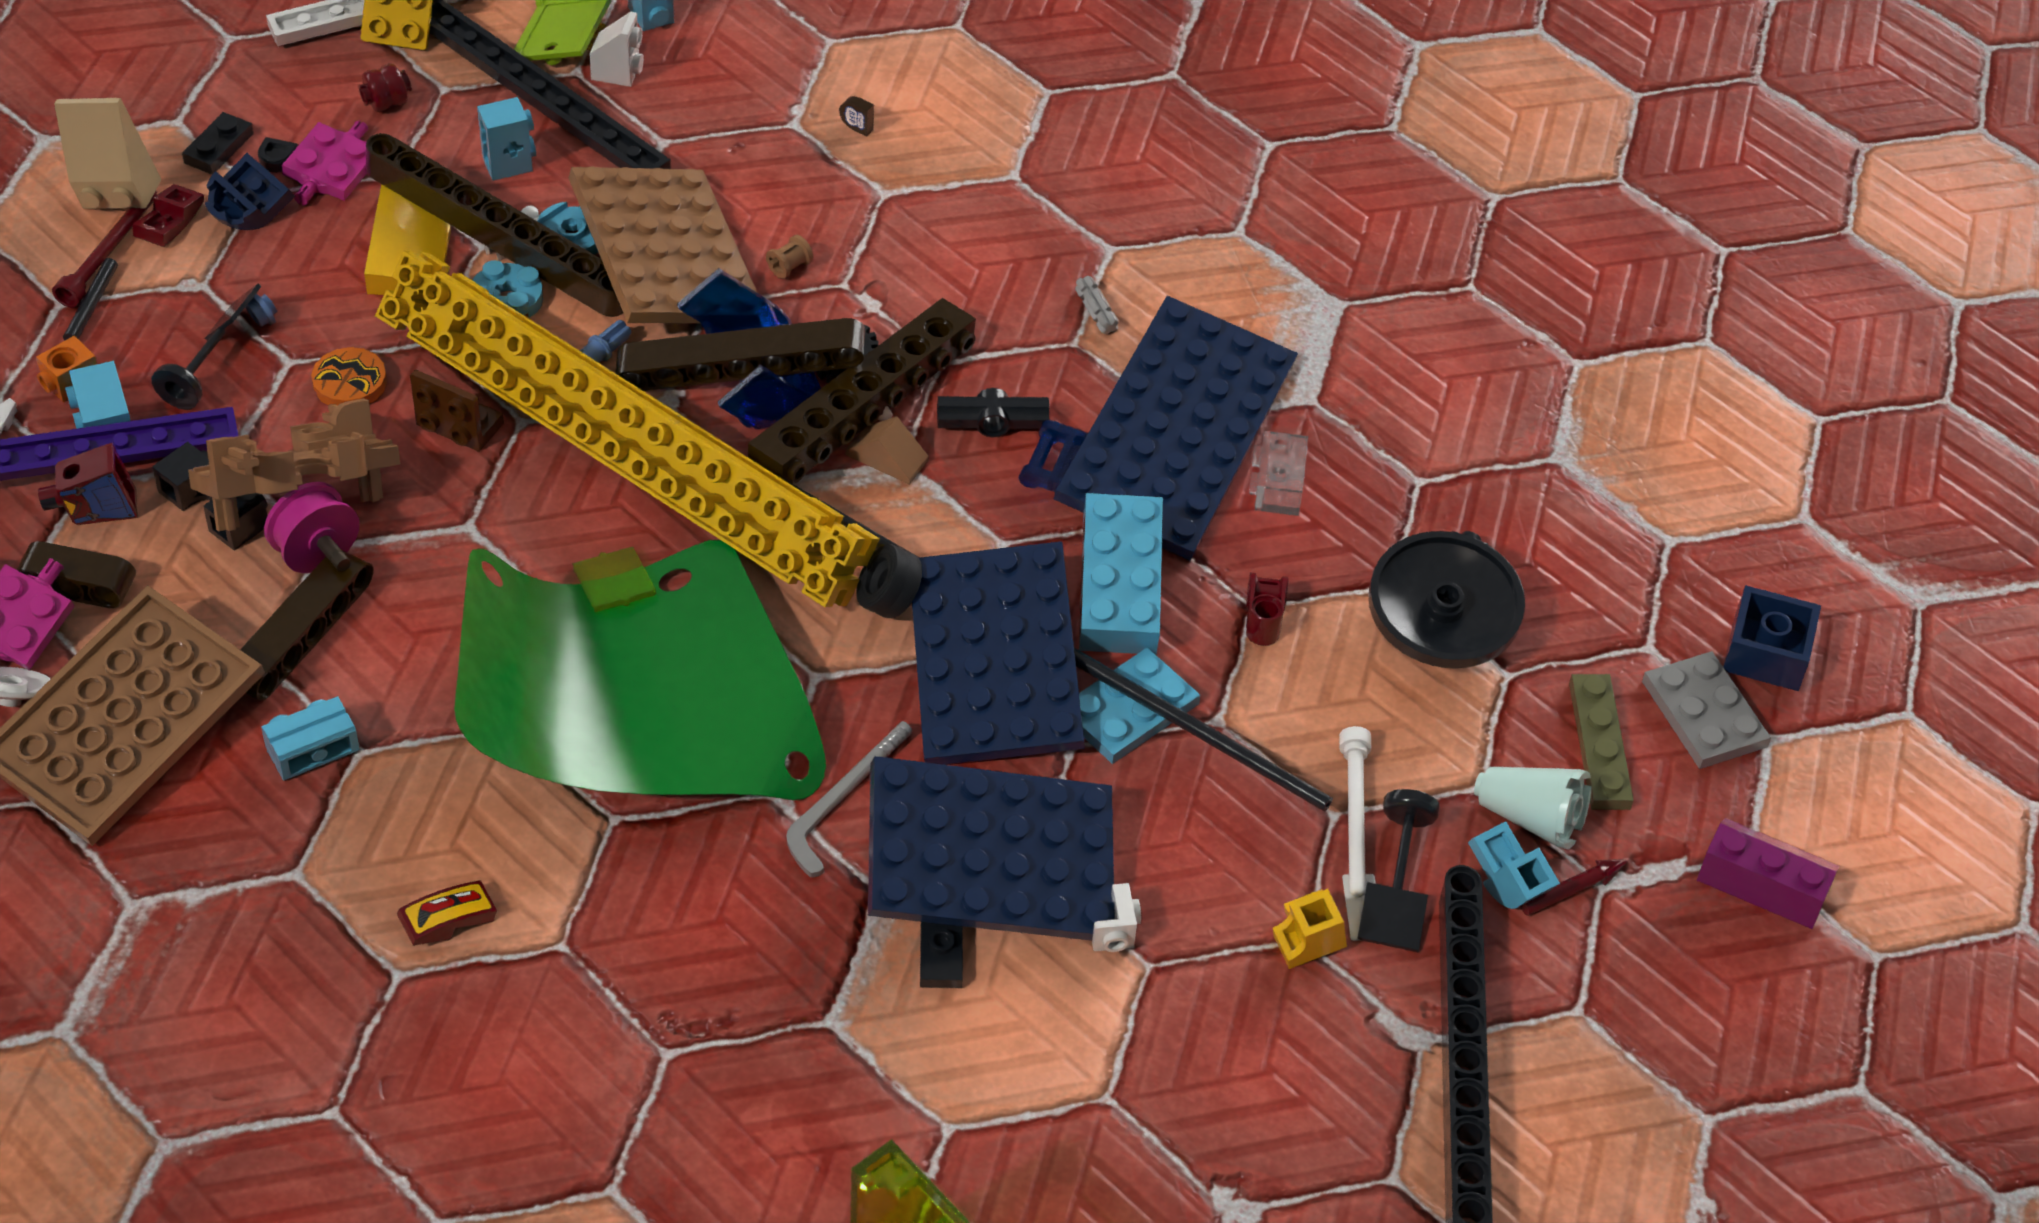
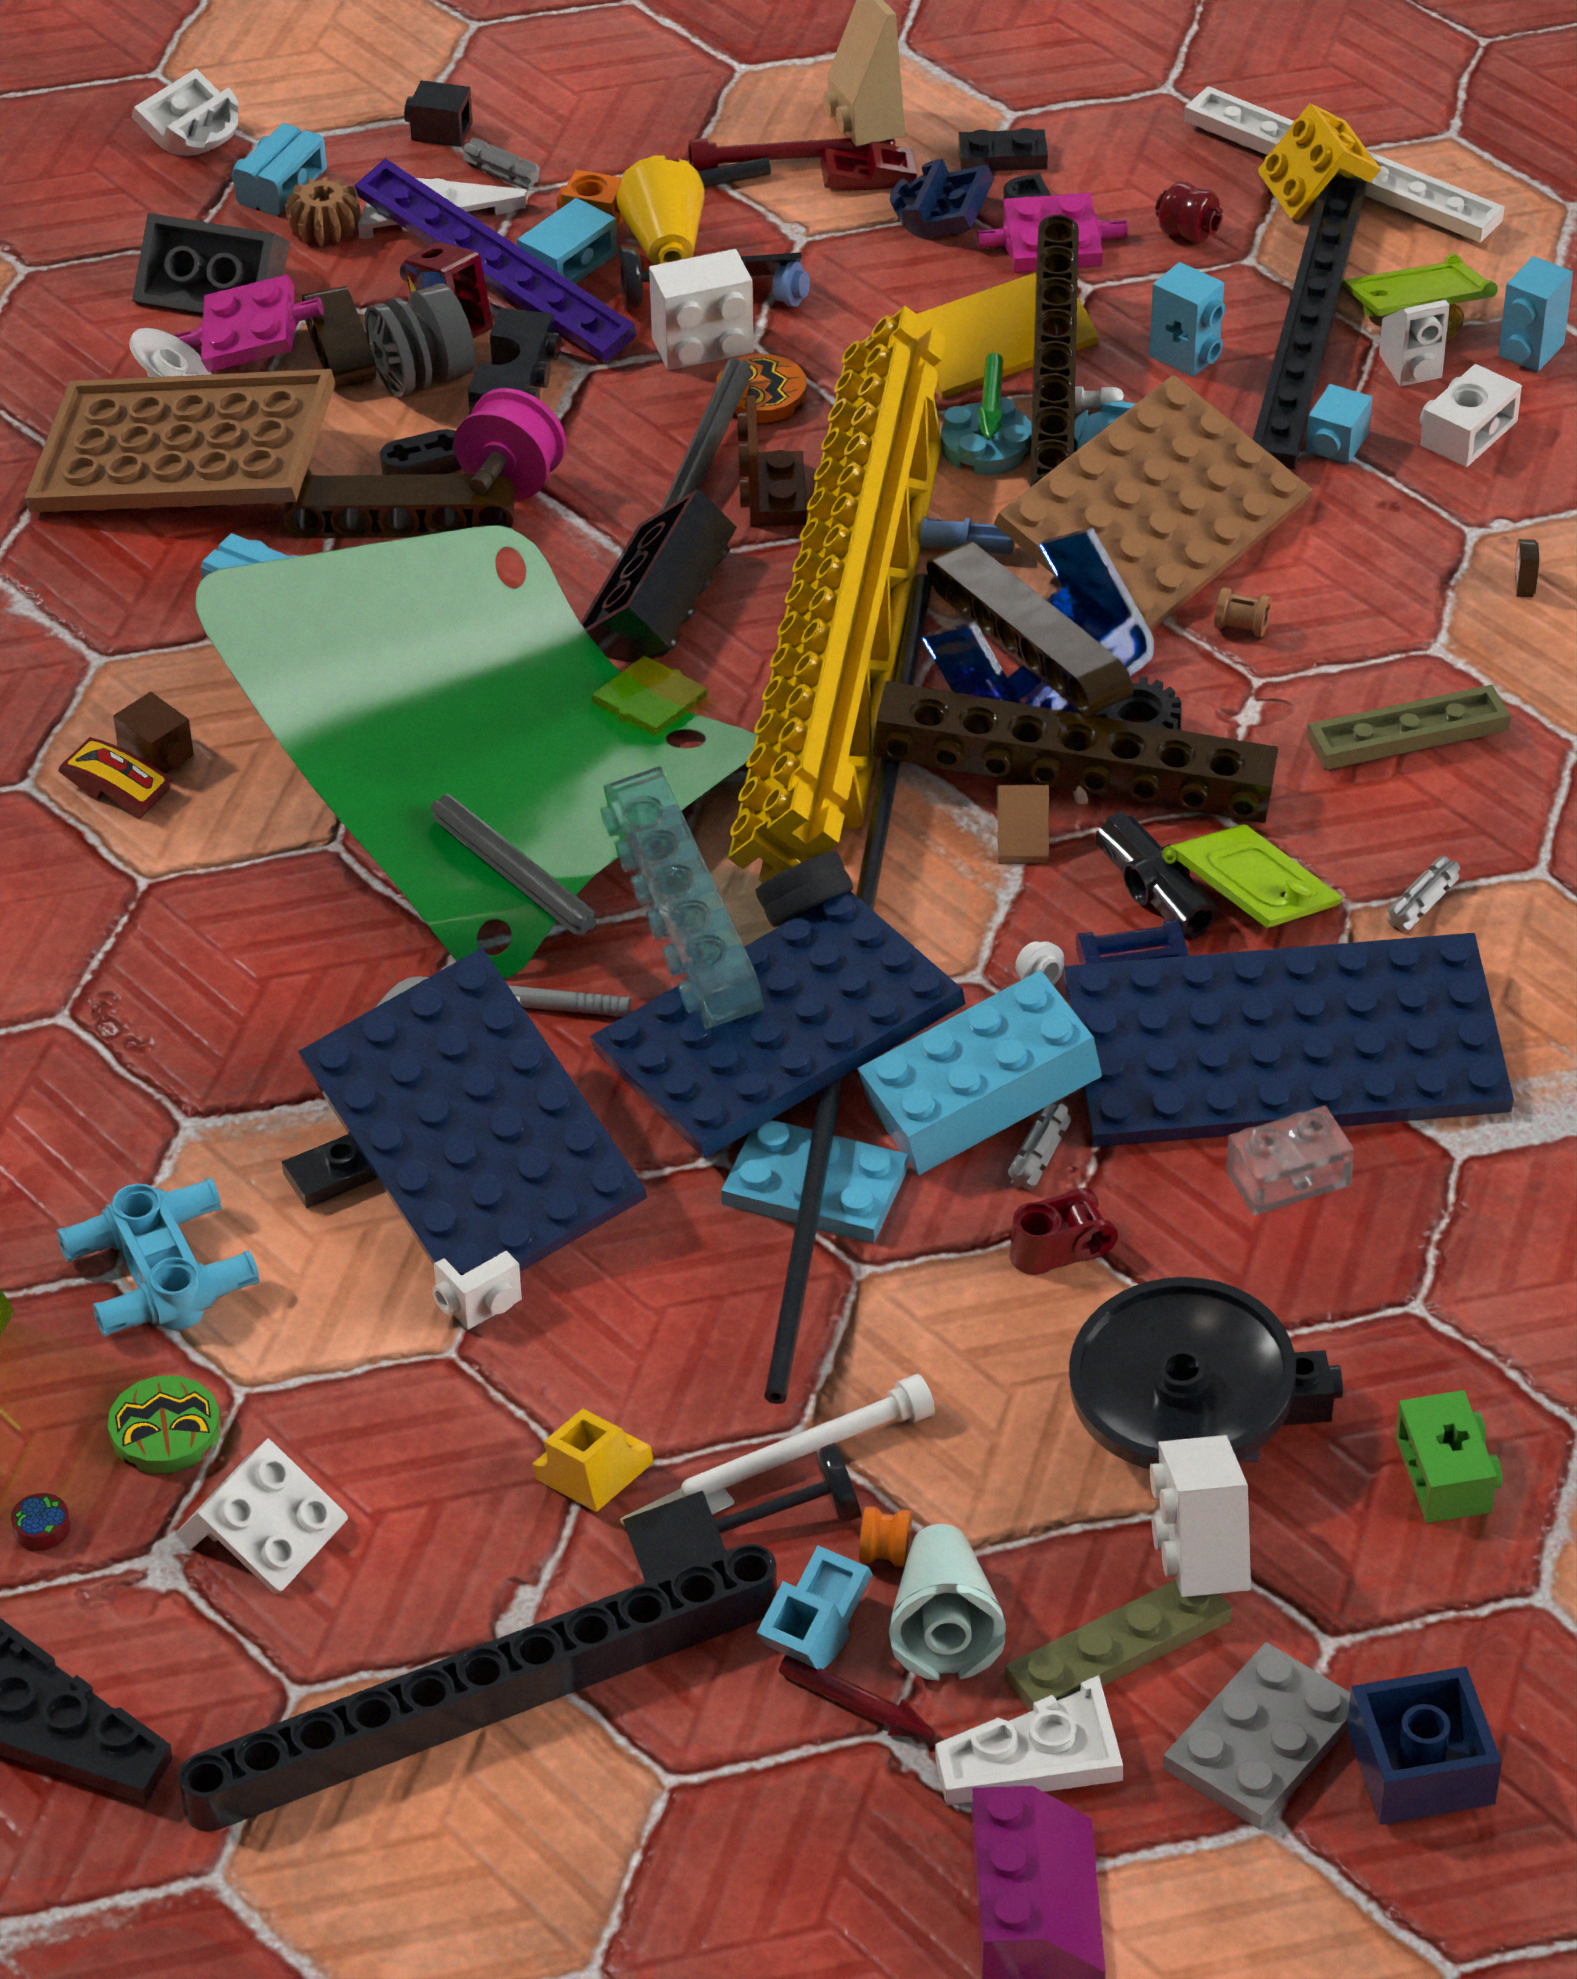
camera: 65 degrees right, 5 degrees down
medium nougat gear [188,398,400,531] -> none
none -> medium azure piece [56,1177,260,1338]
none -> bright green tile [107,1376,221,1473]
none -> reddish brown brick [113,692,194,774]
none -> white bracket [175,1438,348,1594]
none -> dark grey wheel [365,283,475,397]
none -> black beam [380,429,462,475]
none -> dark grey axle [430,794,596,936]
none -> black slope [580,488,737,664]
none -> clear light blue brick [600,766,764,1030]
none -> yellow cone [616,155,705,265]
none -> white brick [649,249,754,371]
none -> dark grey axle [659,358,751,512]
none -> orange wheel [859,1506,912,1568]
none -> white wing [935,1675,1123,1805]
none -> green piece [977,353,1003,440]
none -> light grey axle [1008,1103,1071,1190]
none -> white plate [1015,942,1065,985]
none -> white brick [1150,1435,1251,1597]
none -> lime container [1162,824,1343,928]
none -> medium azure brick [1306,384,1373,464]
none -> olive plate [1307,685,1511,770]
none -> bright green brick [1395,1390,1503,1523]
none -> white brick [1419,364,1522,467]

